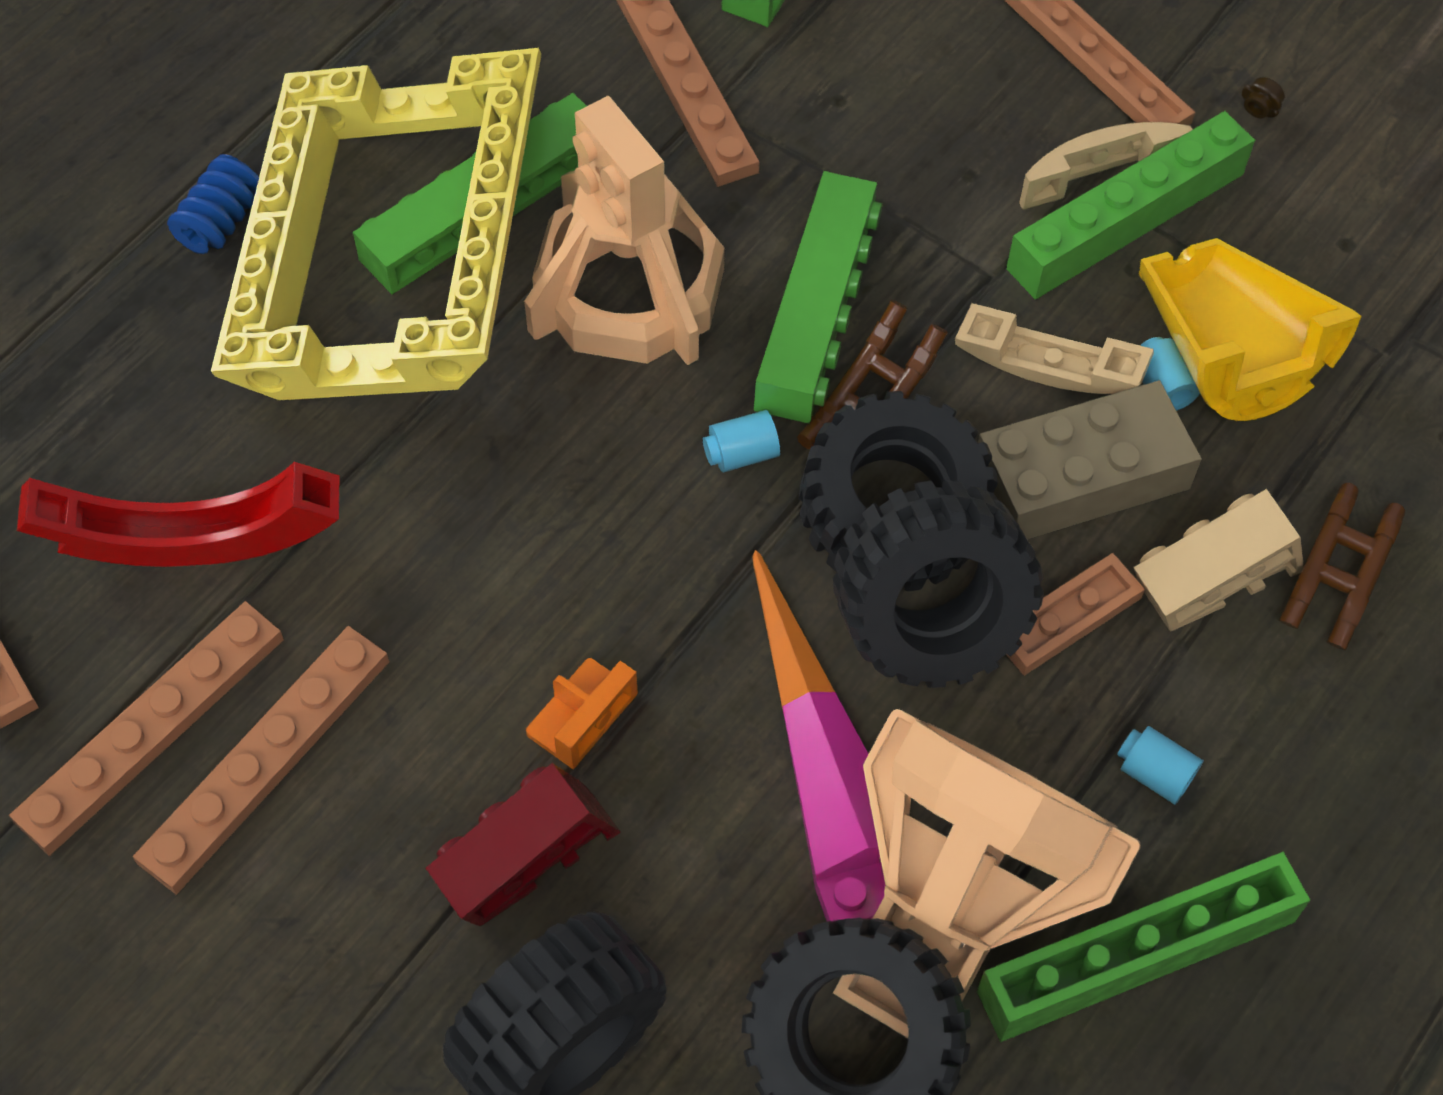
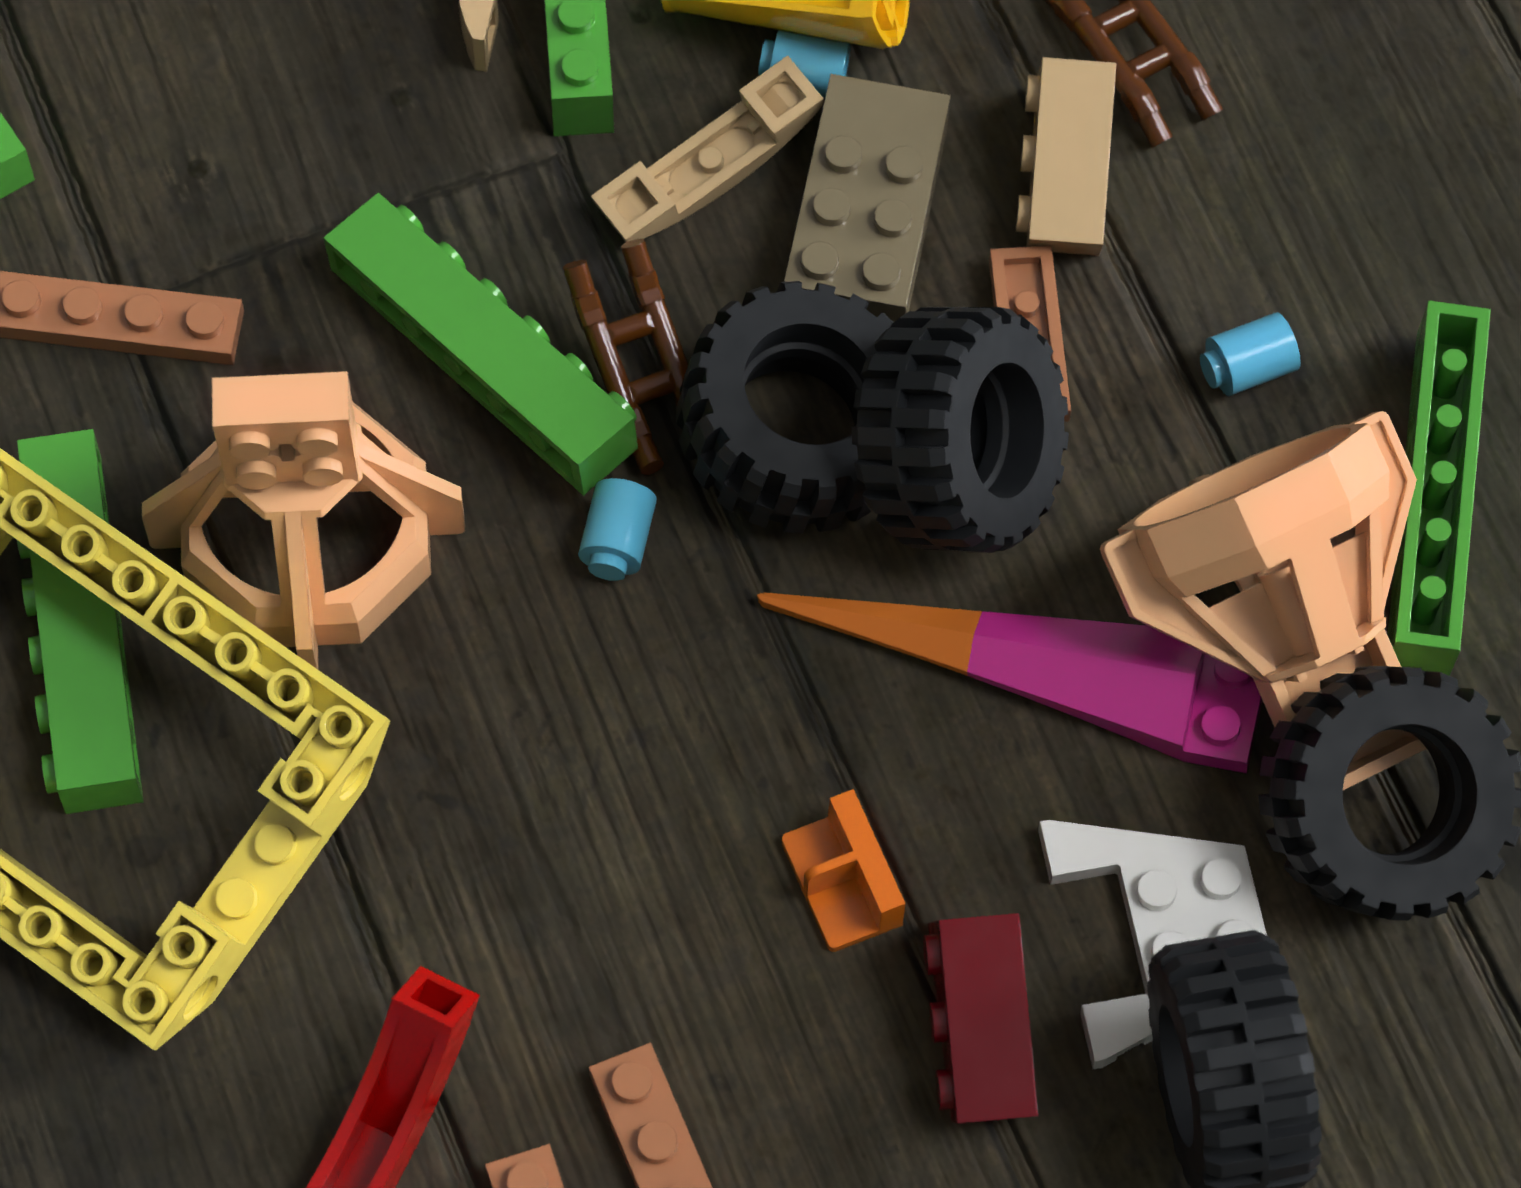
camera: 60 degrees left, 5 degrees up
none -> white wing [1038,820,1267,1069]

